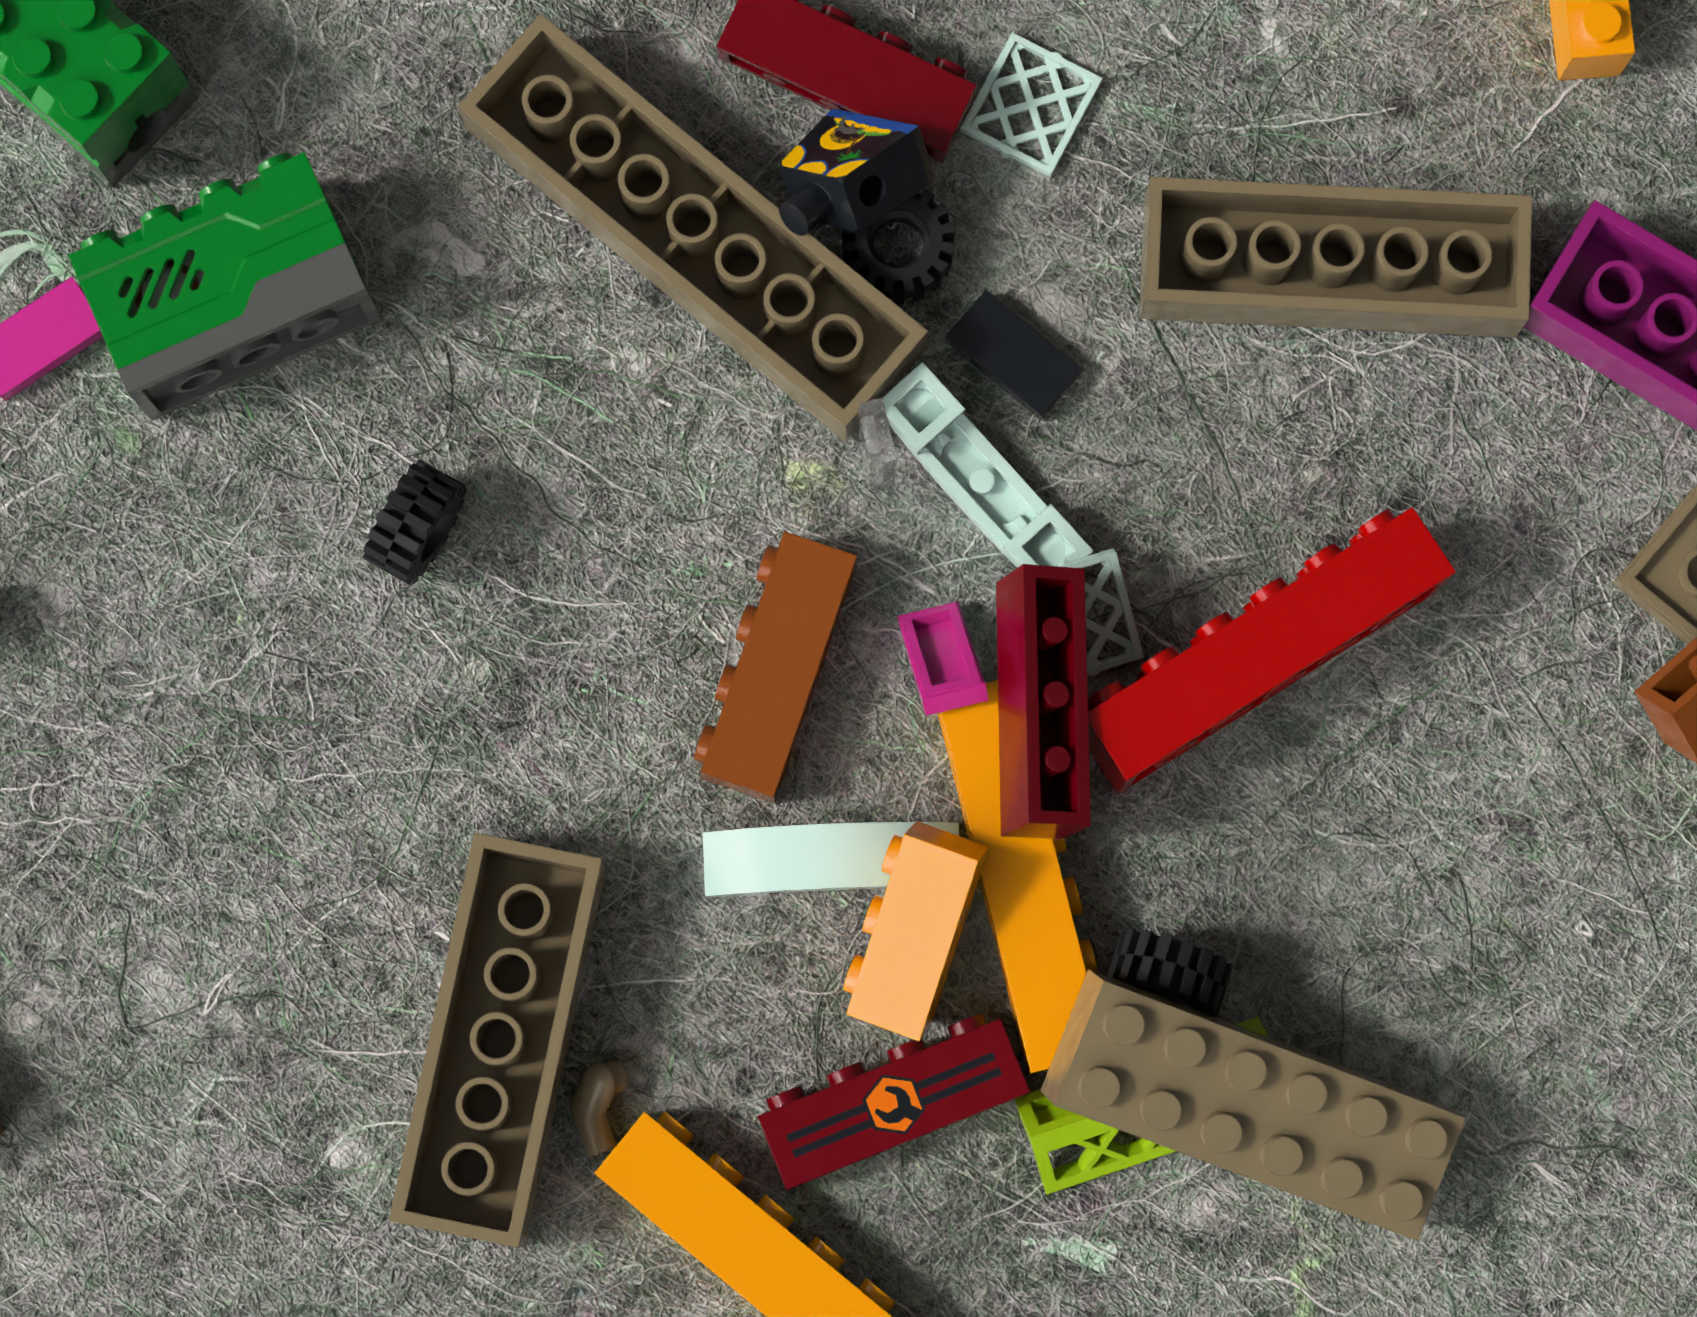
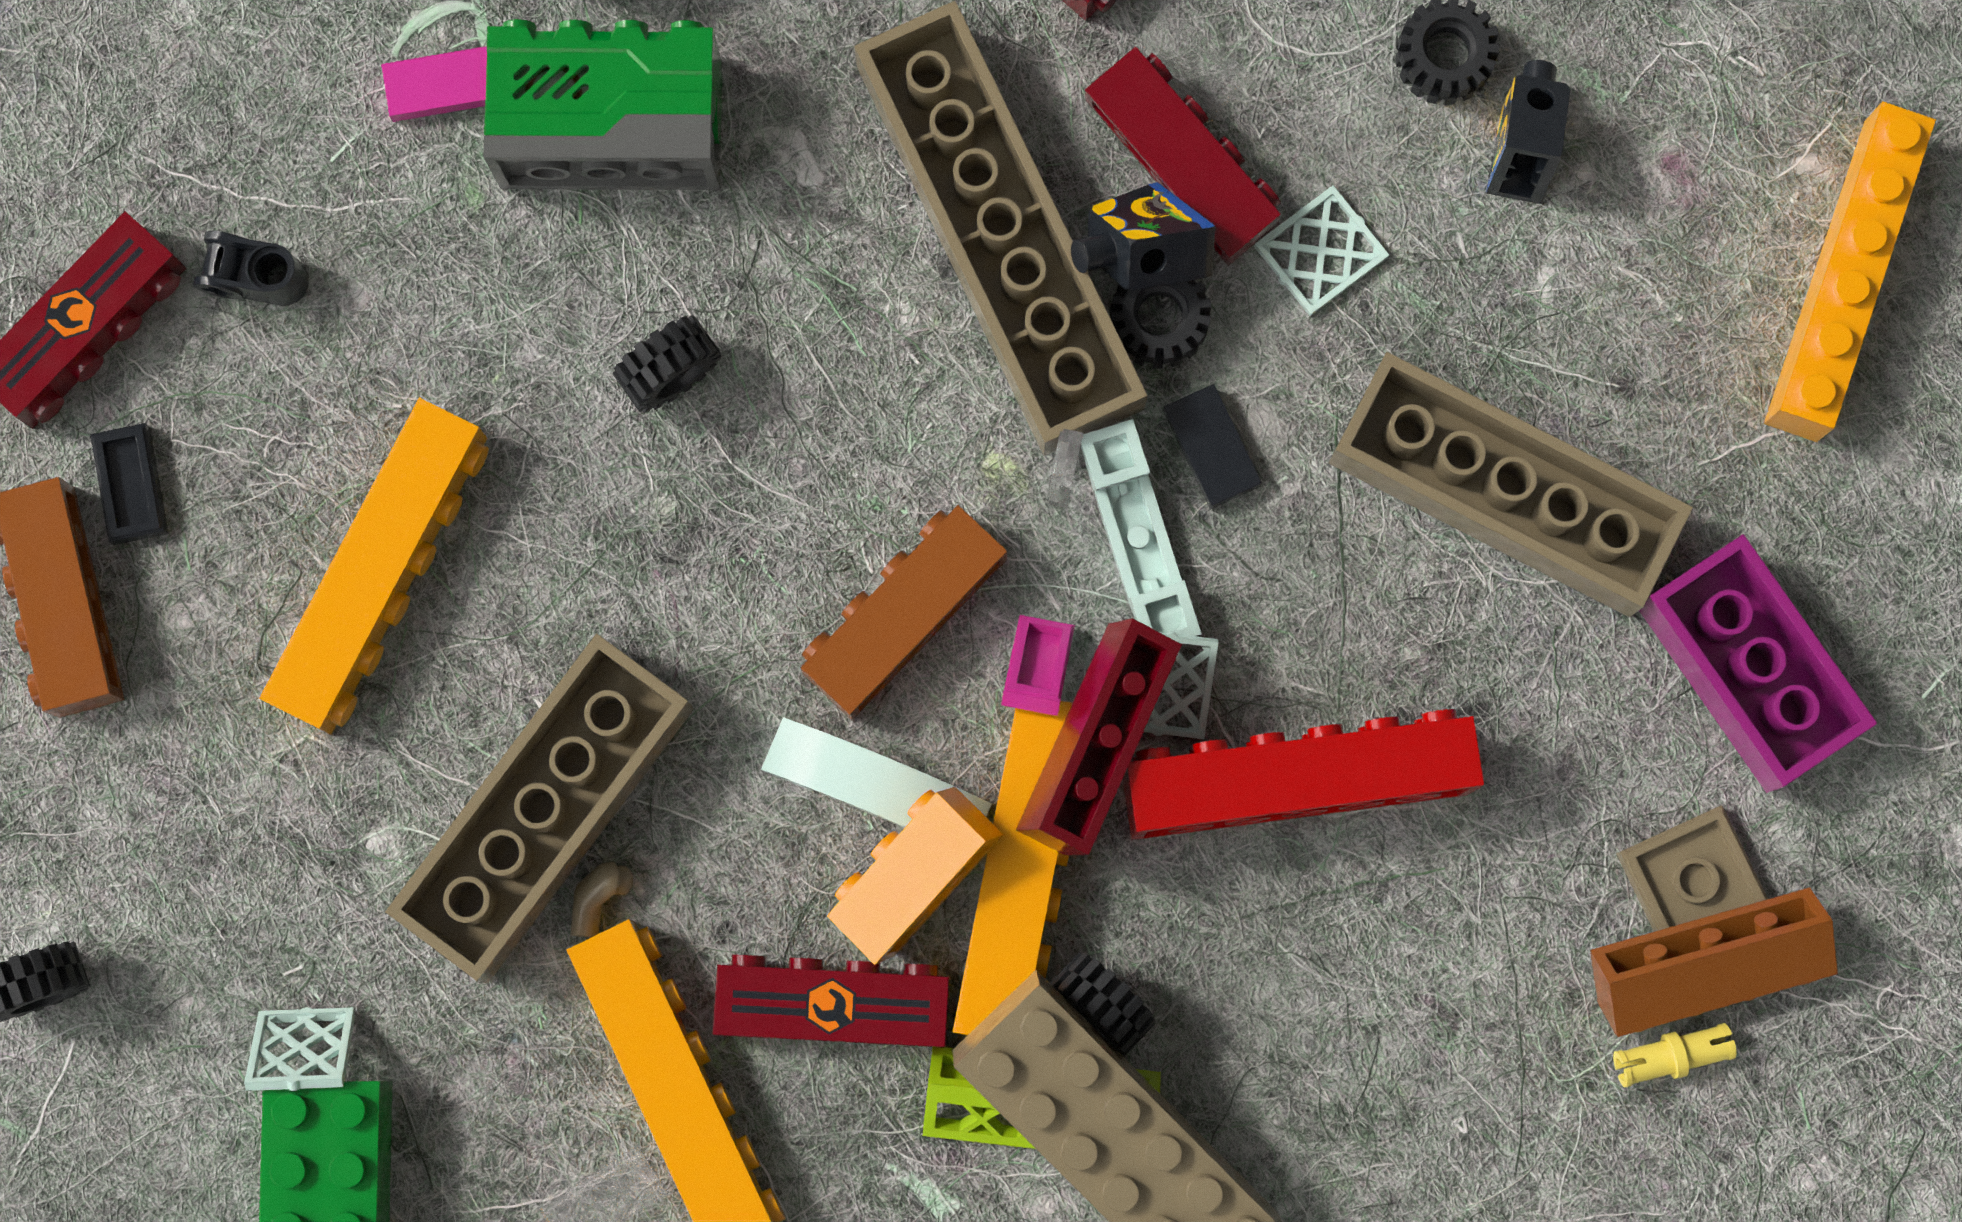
camera: 25 degrees right, 0 degrees up
none -> light orange brick [259,398,489,735]

